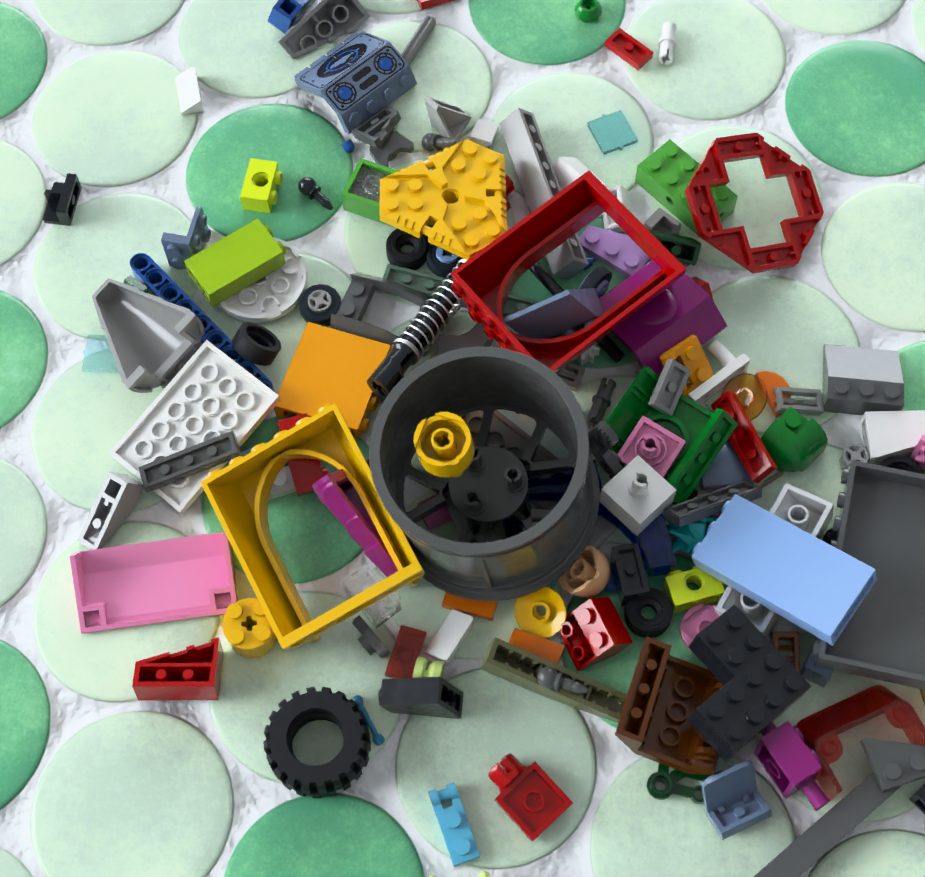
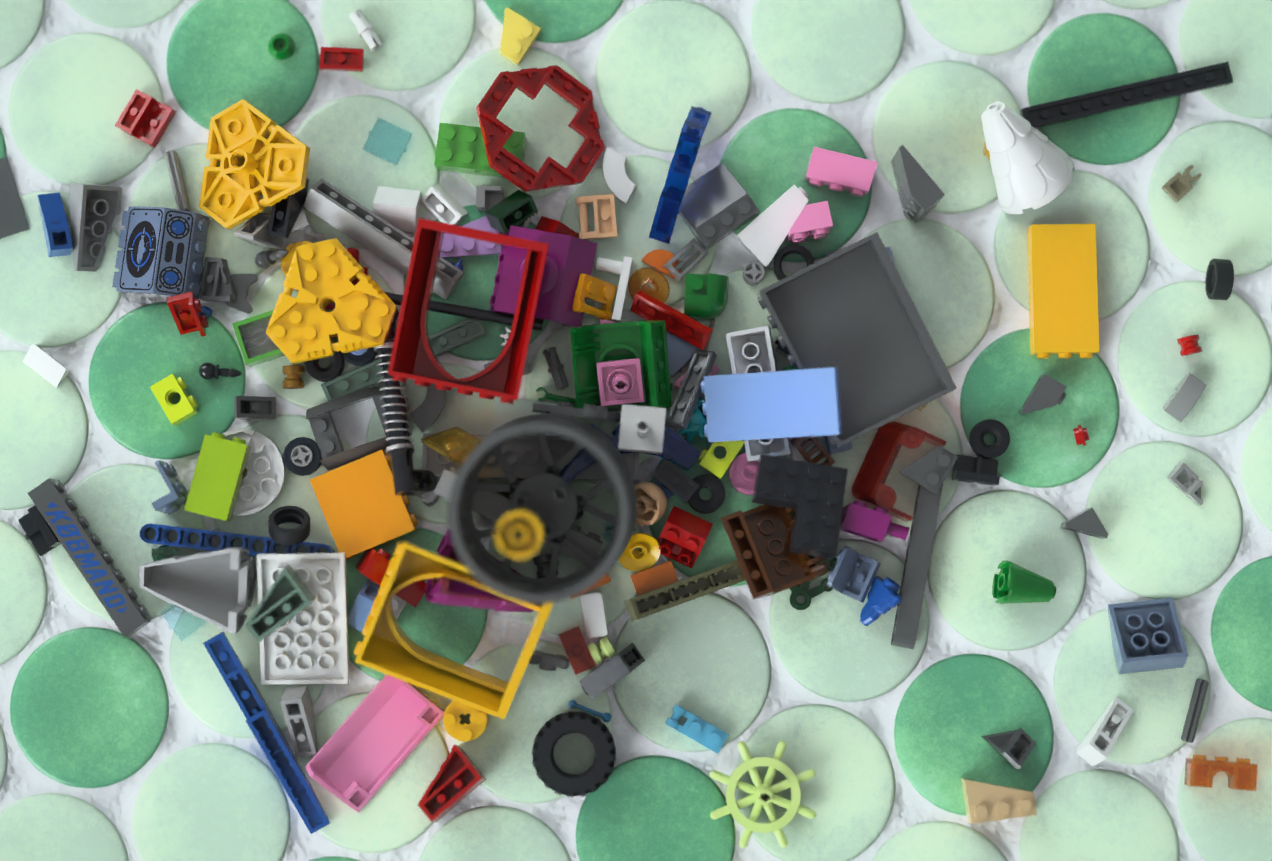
camera: 45 degrees left, 20 degrees up
dark grey tile [138,431,242,492] -> none
red plate [488,753,573,842] -> none
sand blue slope [503,288,604,339] -> none
dark grey bar [537,667,588,693] -> none
black wheel [580,266,612,299] -> none
light grey plate [648,359,691,416] -> none
none -> dark grey brick [28,478,151,637]
none -> red bracket [167,291,209,337]
none -> yellow plate [199,99,310,230]
none -> blue slope [203,632,330,834]
none -> dark grey slope [234,396,276,420]
none -> sand green wedge [245,564,315,642]
none -> black slope [267,178,309,238]
none -> pearl gold wheel [282,365,304,389]
none -> light yellow wing [500,7,541,66]
none -> light nougat plate [576,194,617,241]
none -> white tile [603,147,636,205]
none -> clear blue arch [649,106,712,244]
none -> blue rock [860,576,903,626]

